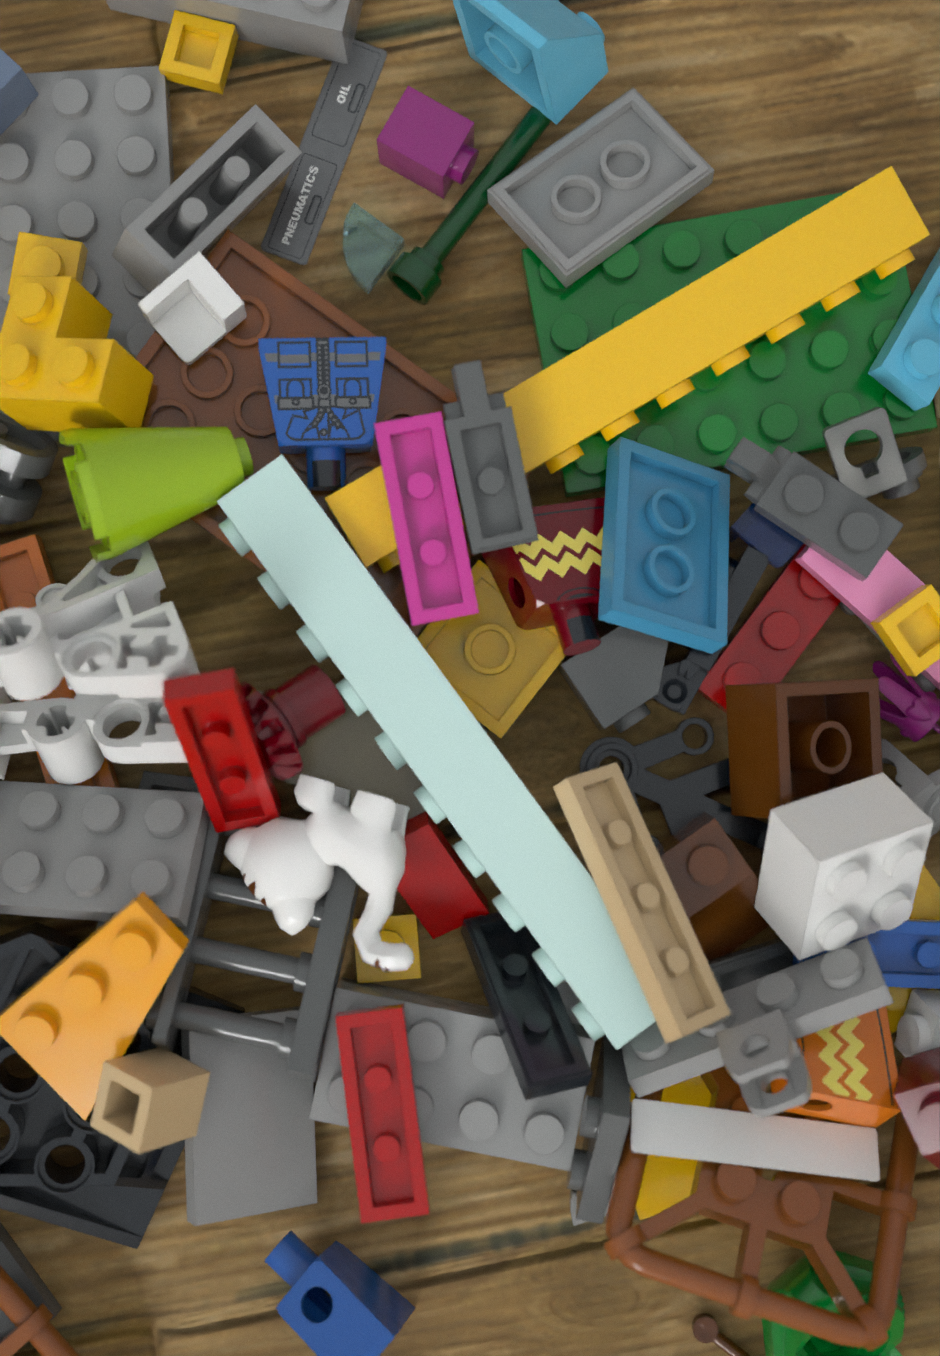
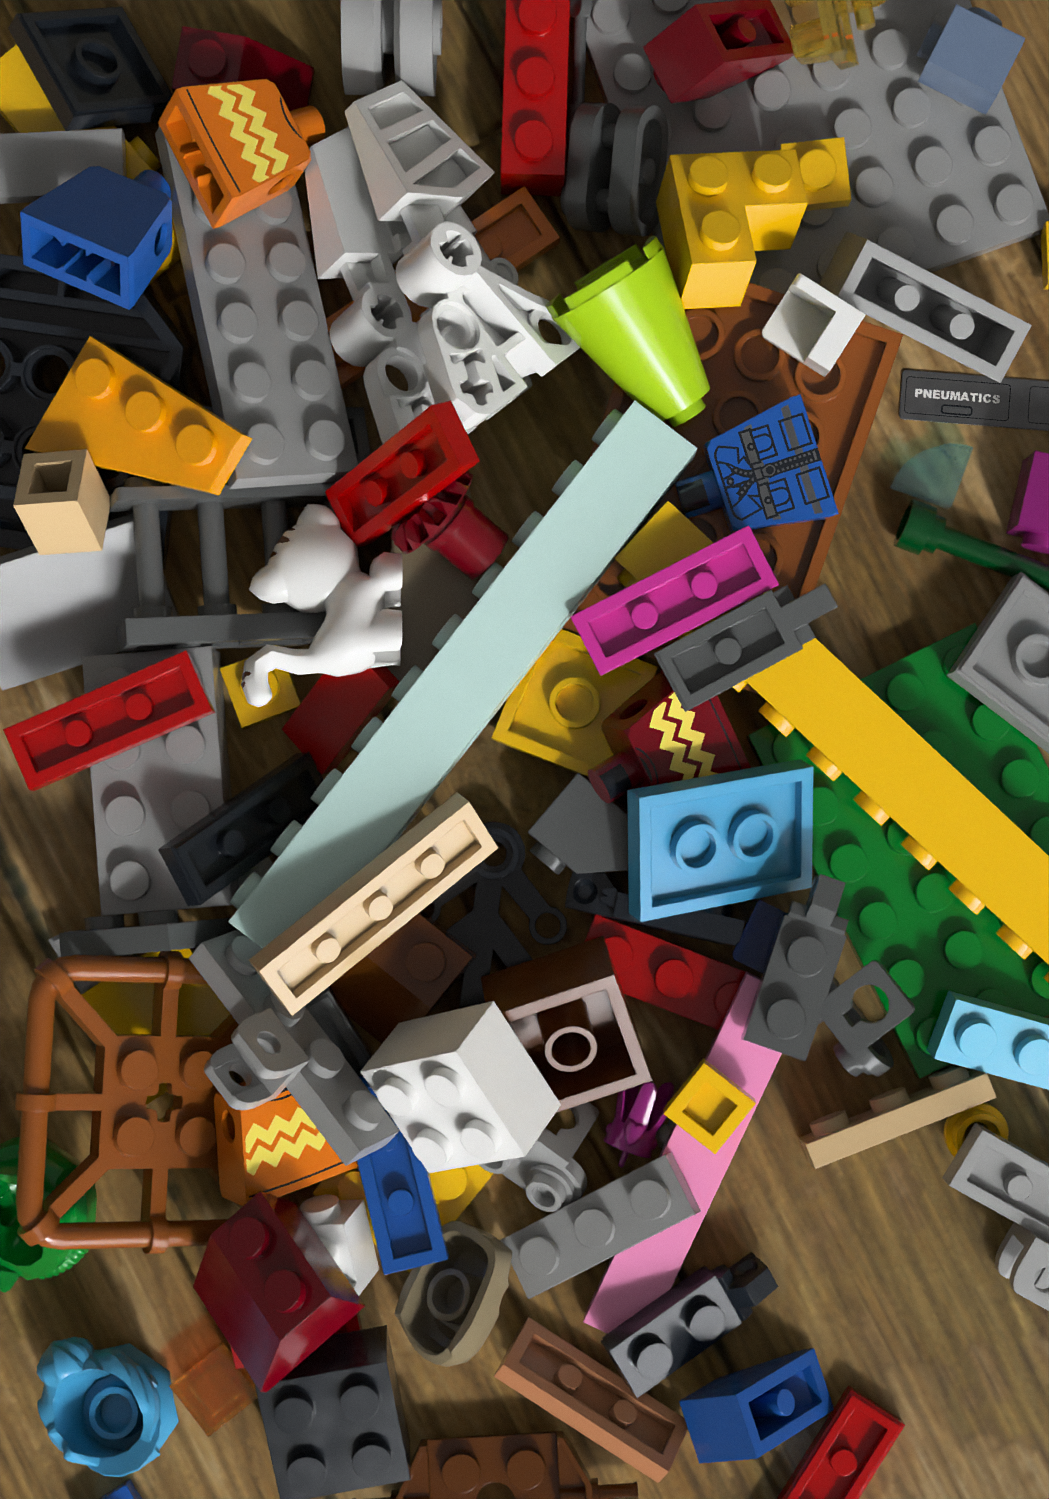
camera: 75 degrees right, 0 degrees up
white sticker [631,1098,880,1182] -> none

